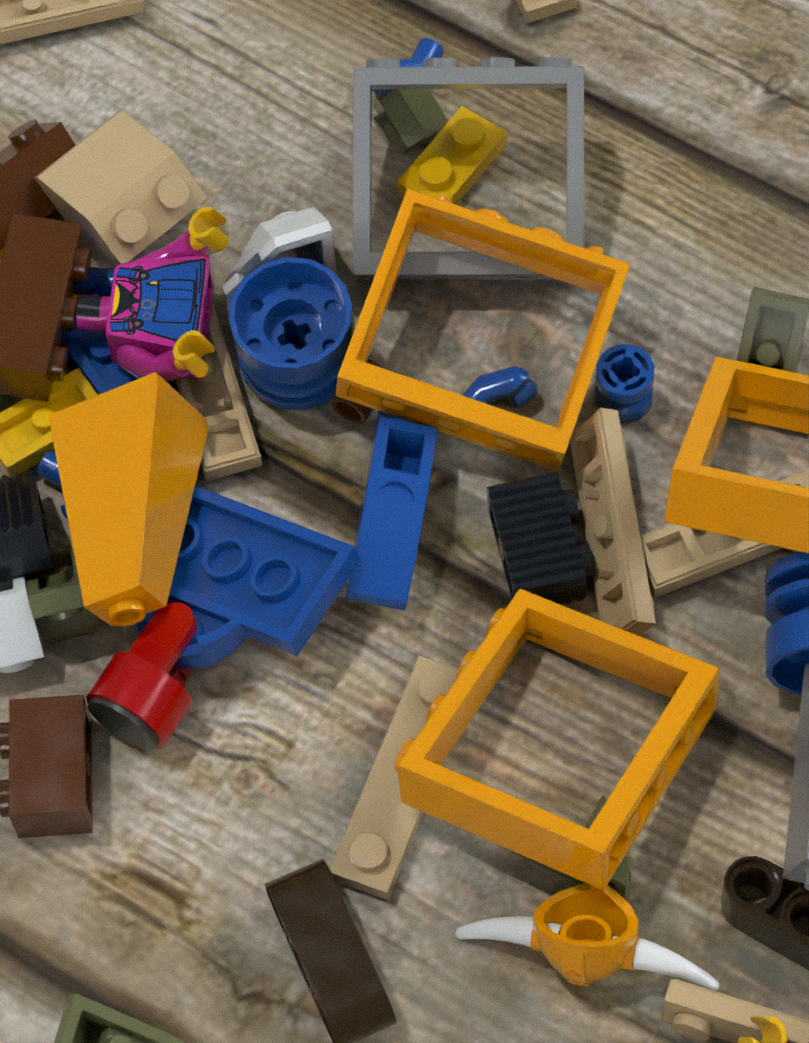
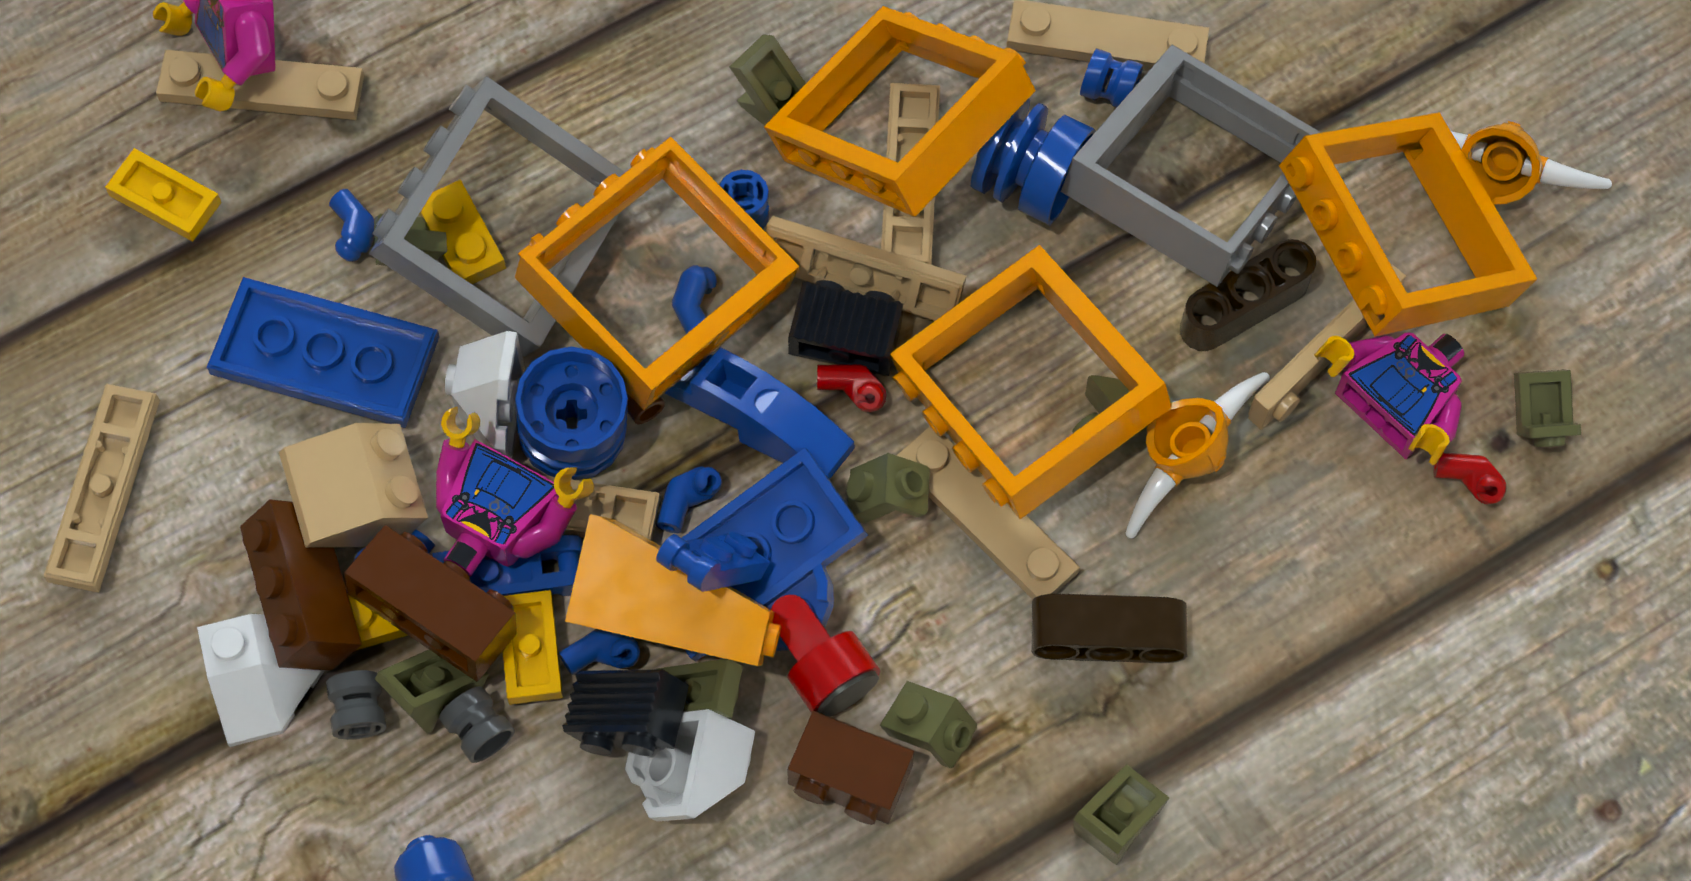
camera: 70 degrees left, 5 degrees up
none -> blue plate [207,277,440,428]
none -> blue arm [656,467,722,533]
none -> blue plate [656,532,771,592]
none -> red arm [817,365,887,412]
none -> olive bracket [846,453,930,524]
none -> olive bracket [880,681,977,768]

